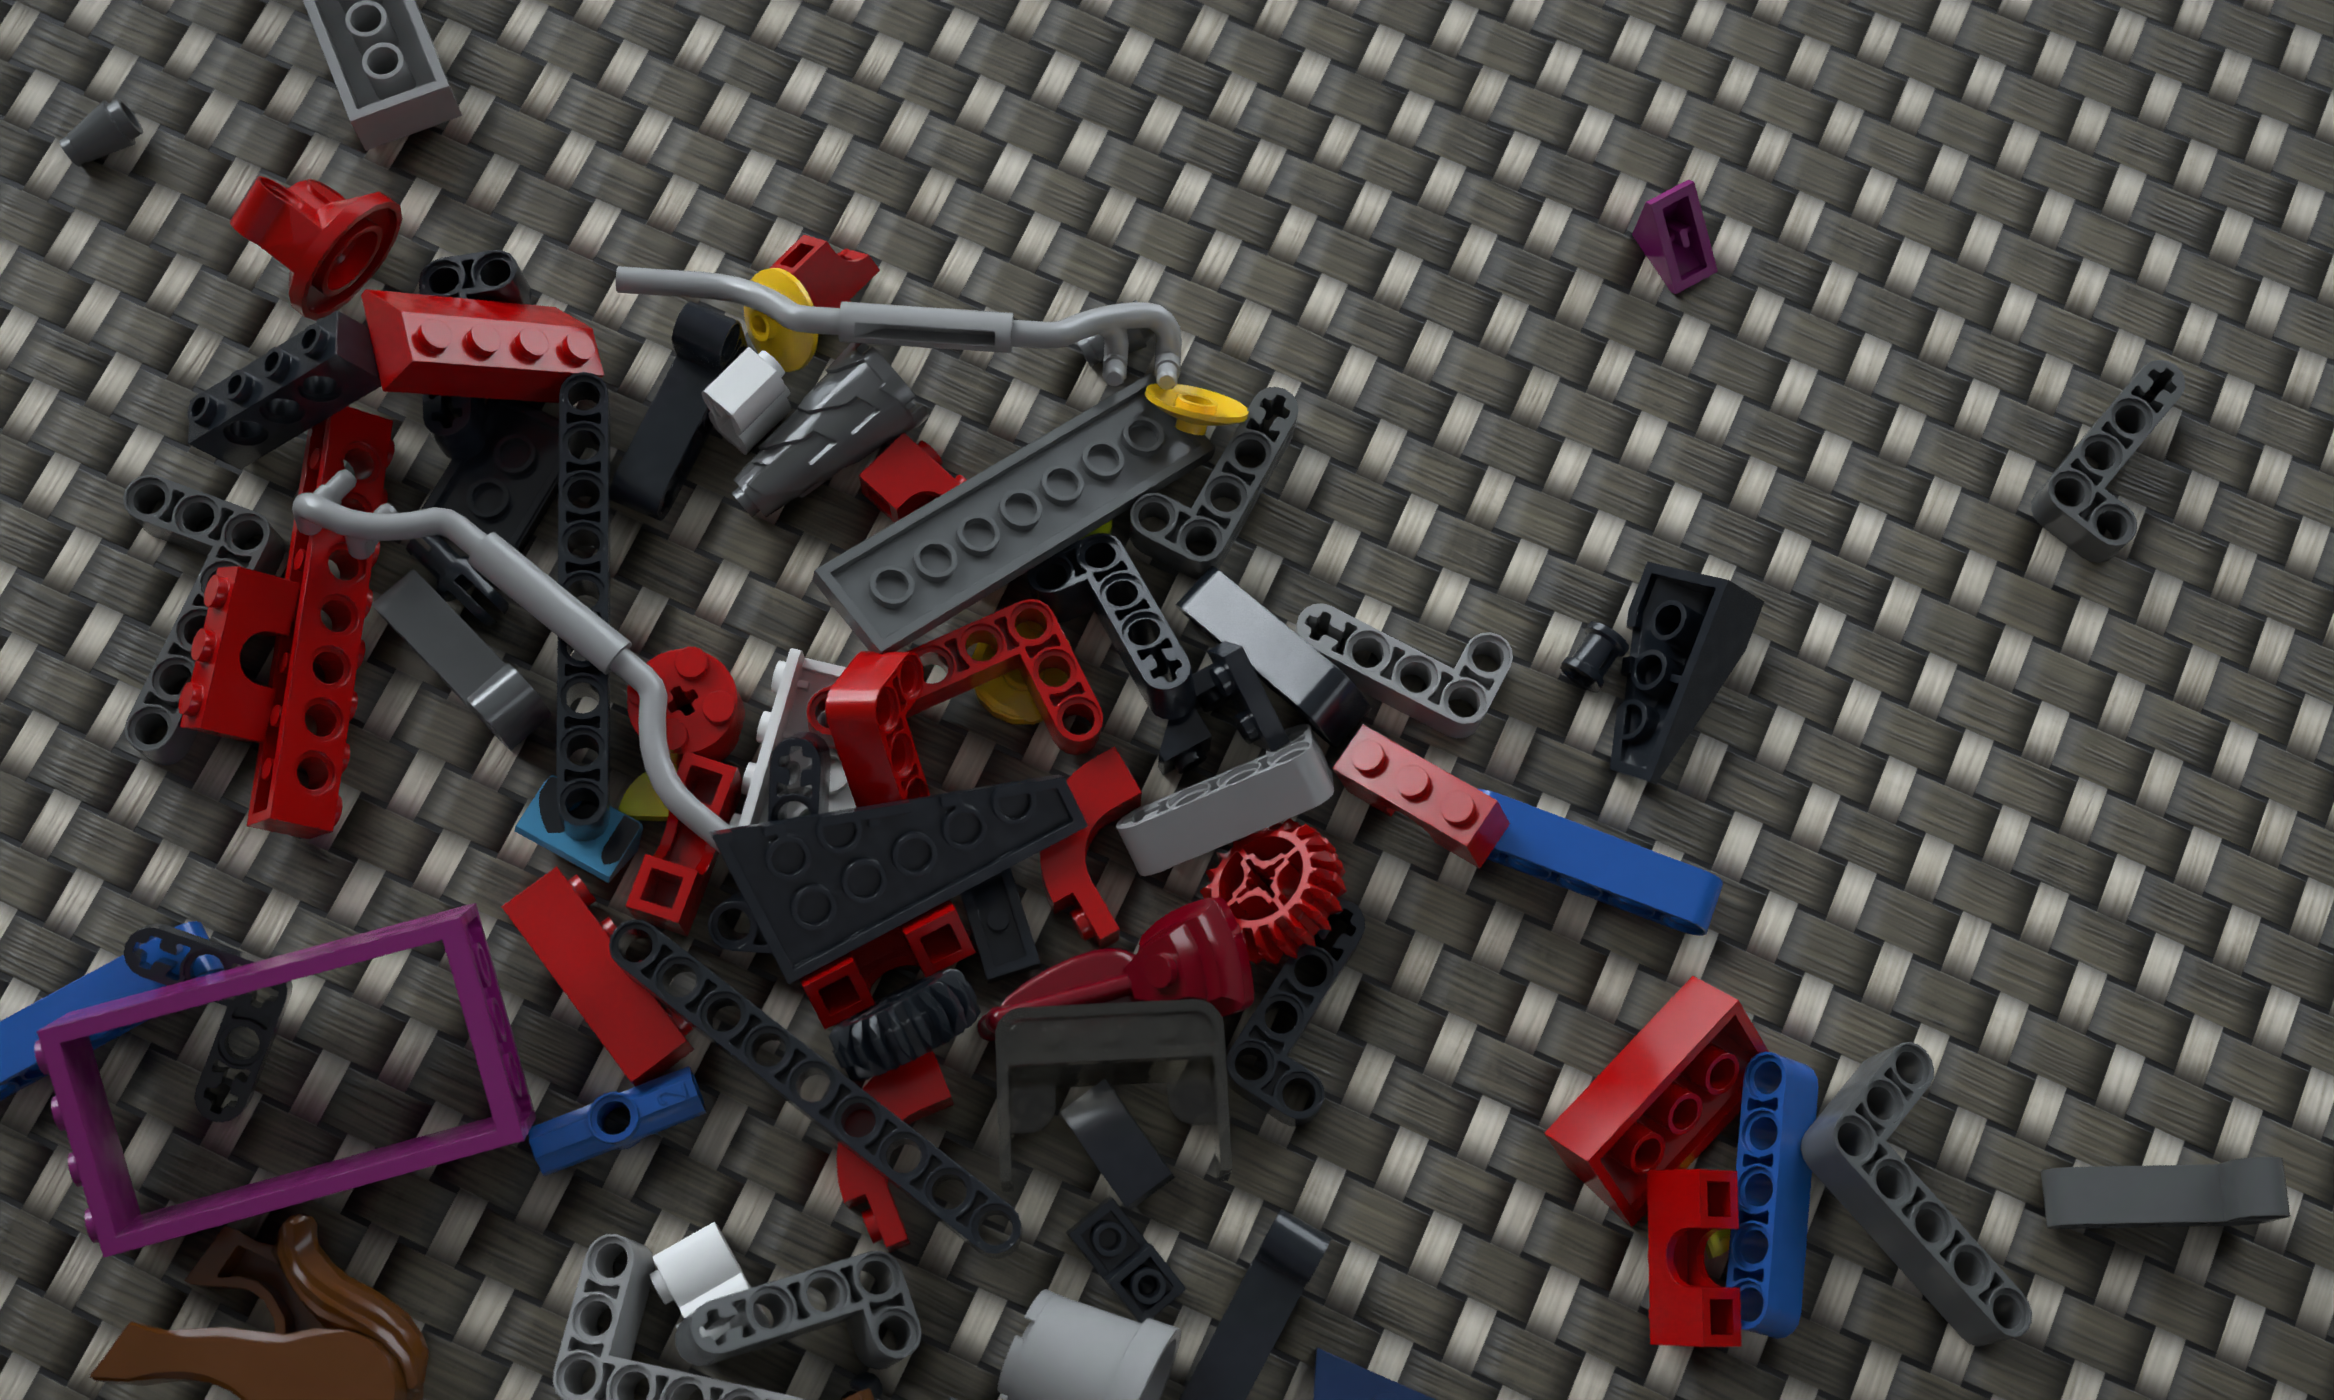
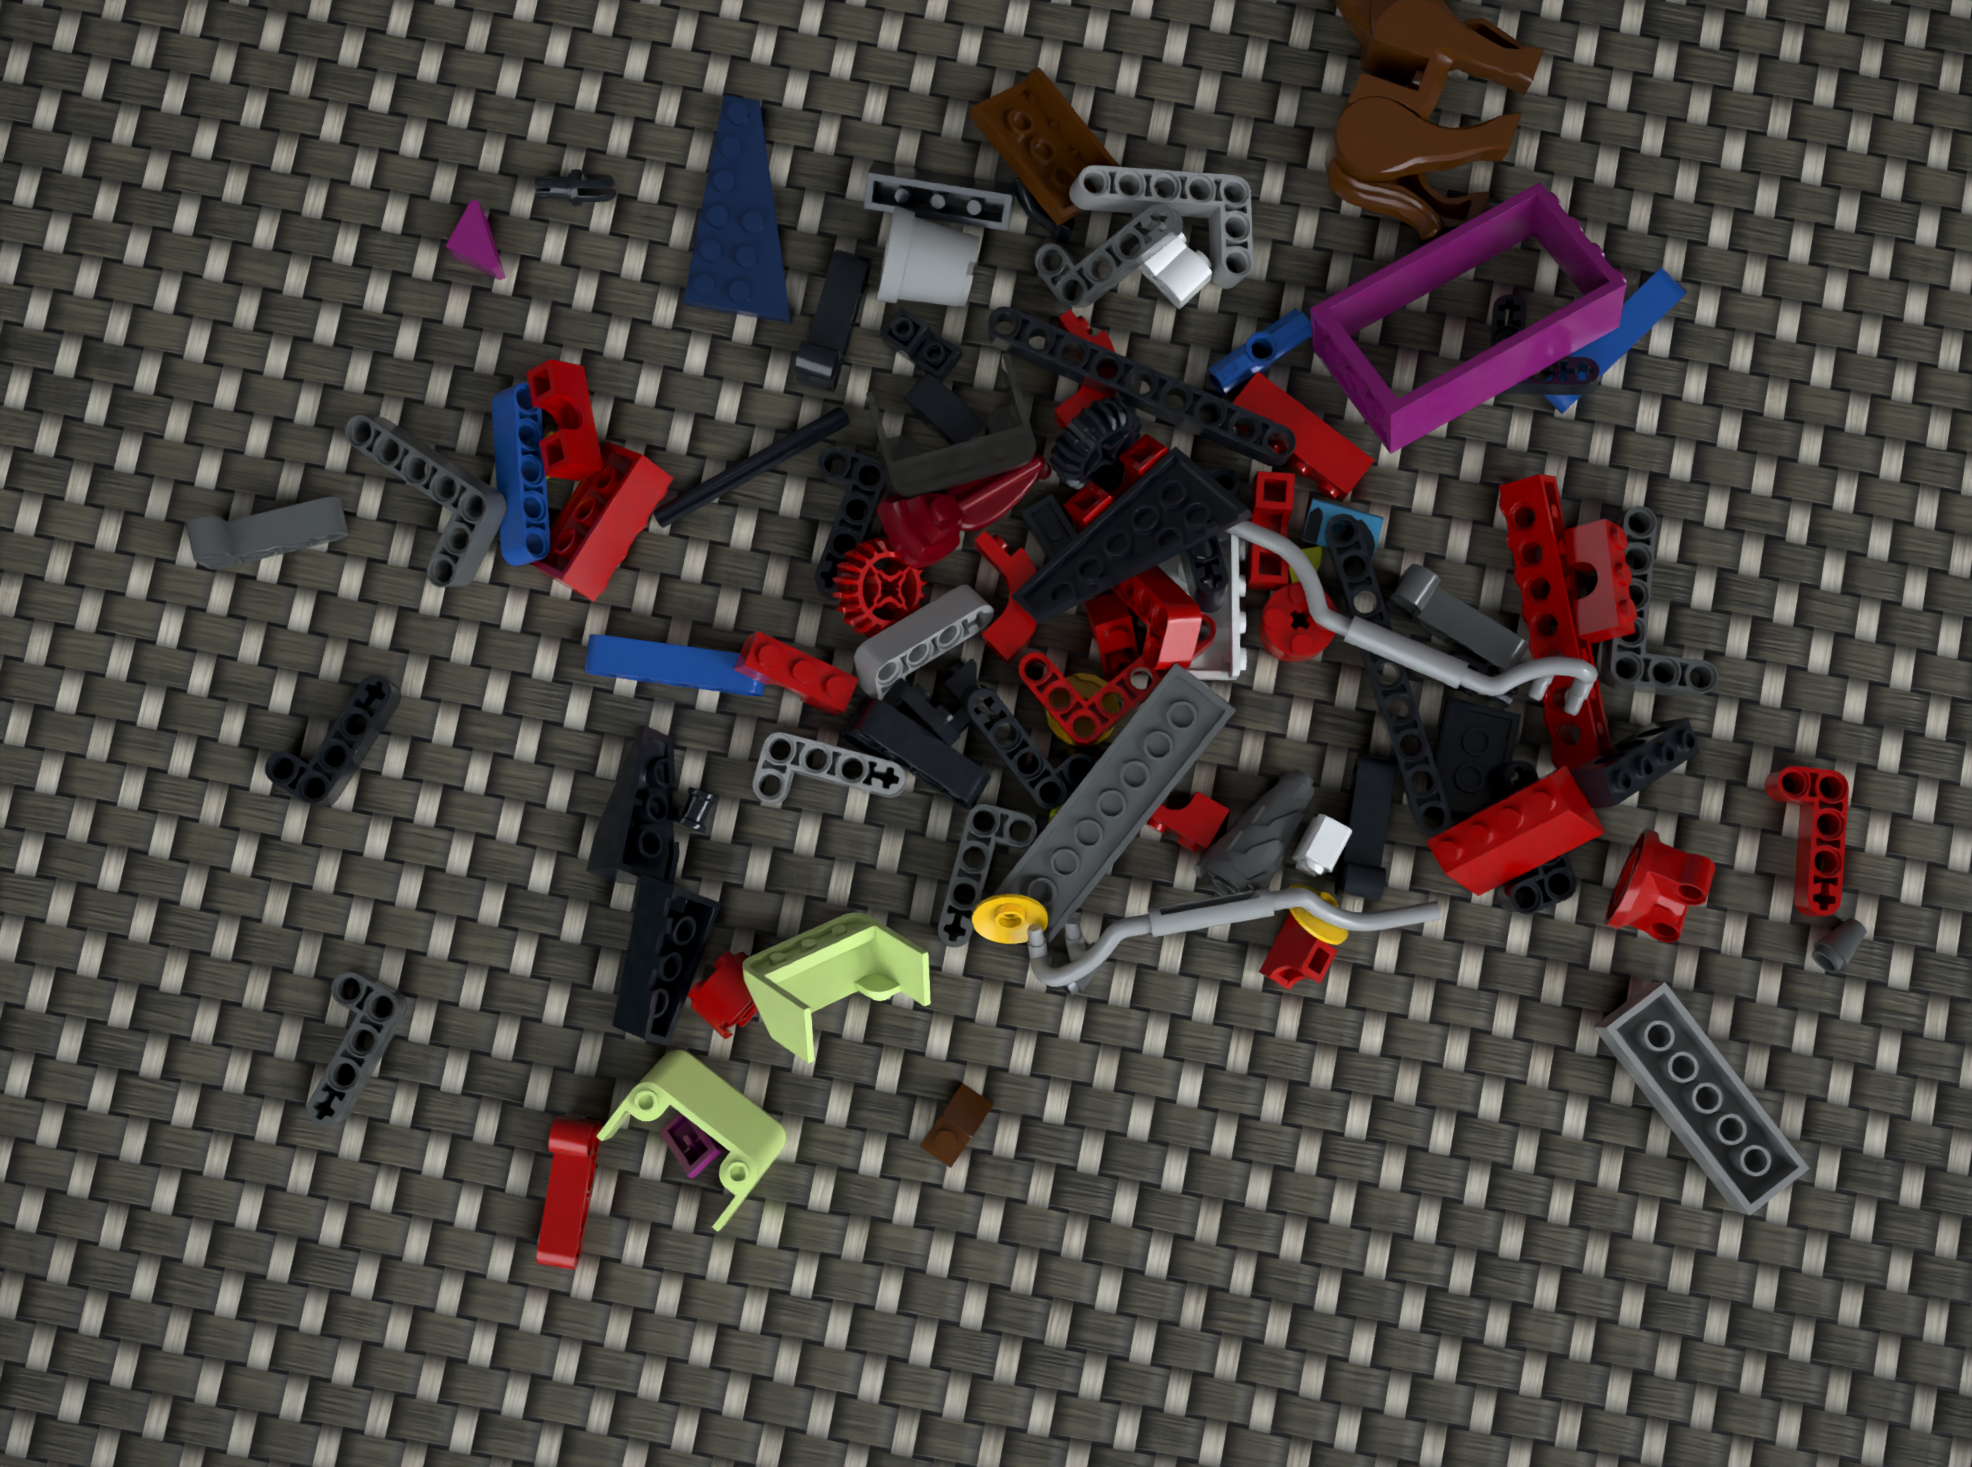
camera: 170 degrees right, 10 degrees up
none -> black beam [265,675,401,807]
none -> red beam [536,1115,602,1270]
none -> yellowish green windscreen [596,1049,787,1232]
none -> black wedge [613,874,722,1046]
none -> black axle [653,407,850,528]
none -> red brick [687,951,758,1039]
none -> yellowish green windscreen [743,913,931,1064]
none -> reddish brown slope [920,1083,993,1168]
none -> red slope [1084,593,1142,683]
none -> red beam [1764,766,1849,917]

